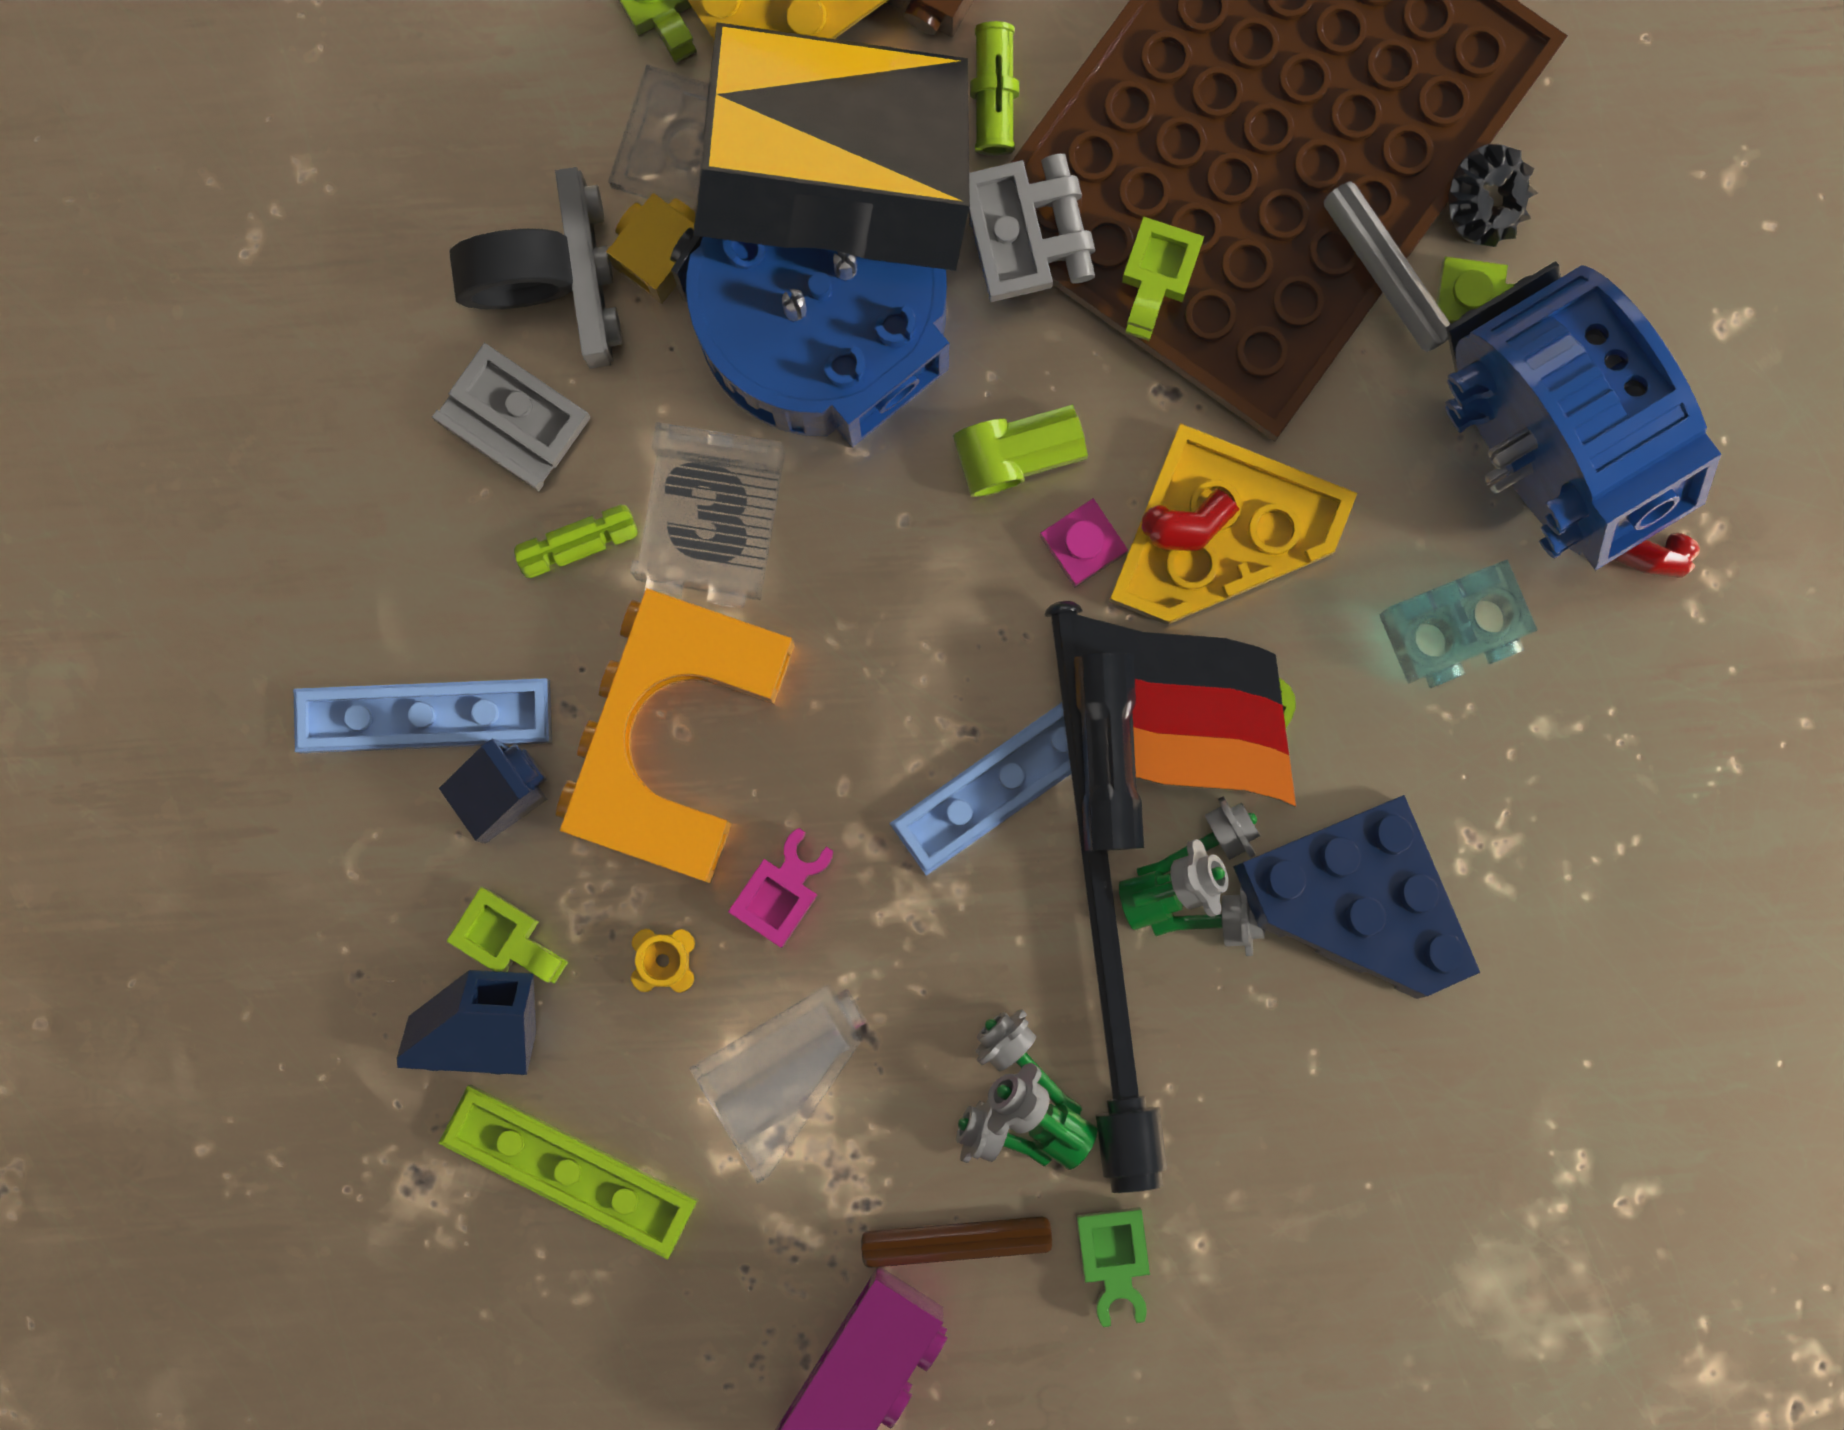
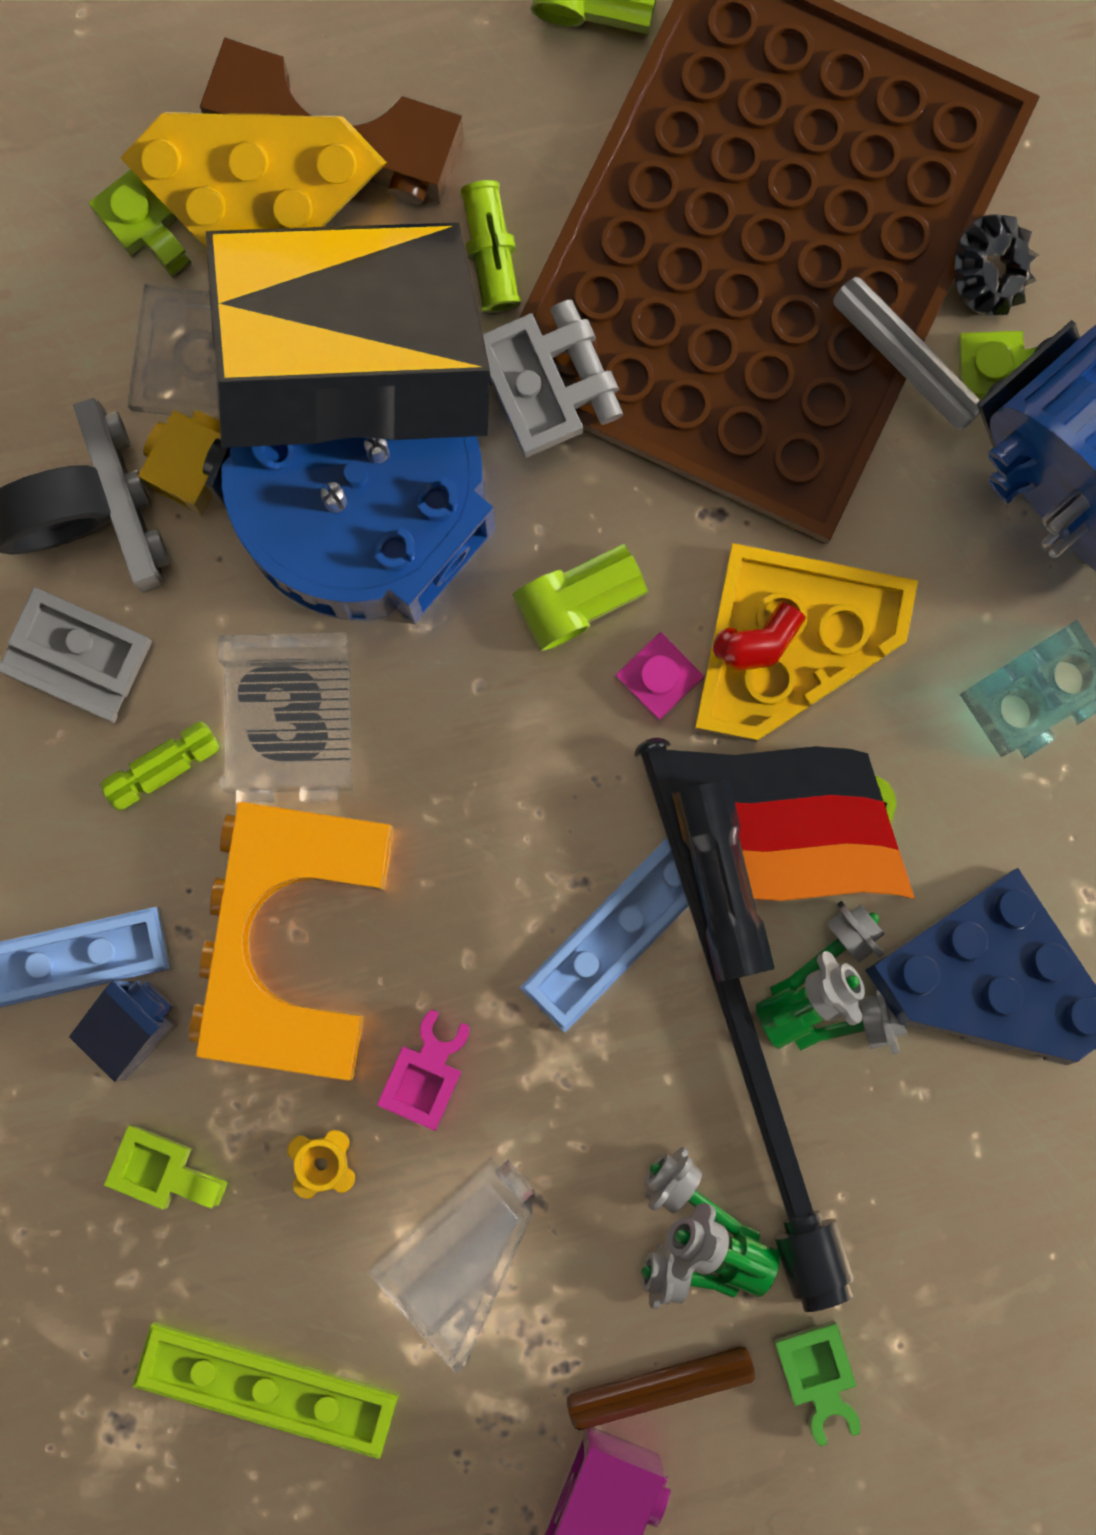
camera: 15 degrees left, 0 degrees up
dark blue slope [397,970,536,1075] -> none
lime plate [1122,217,1204,341] -> none

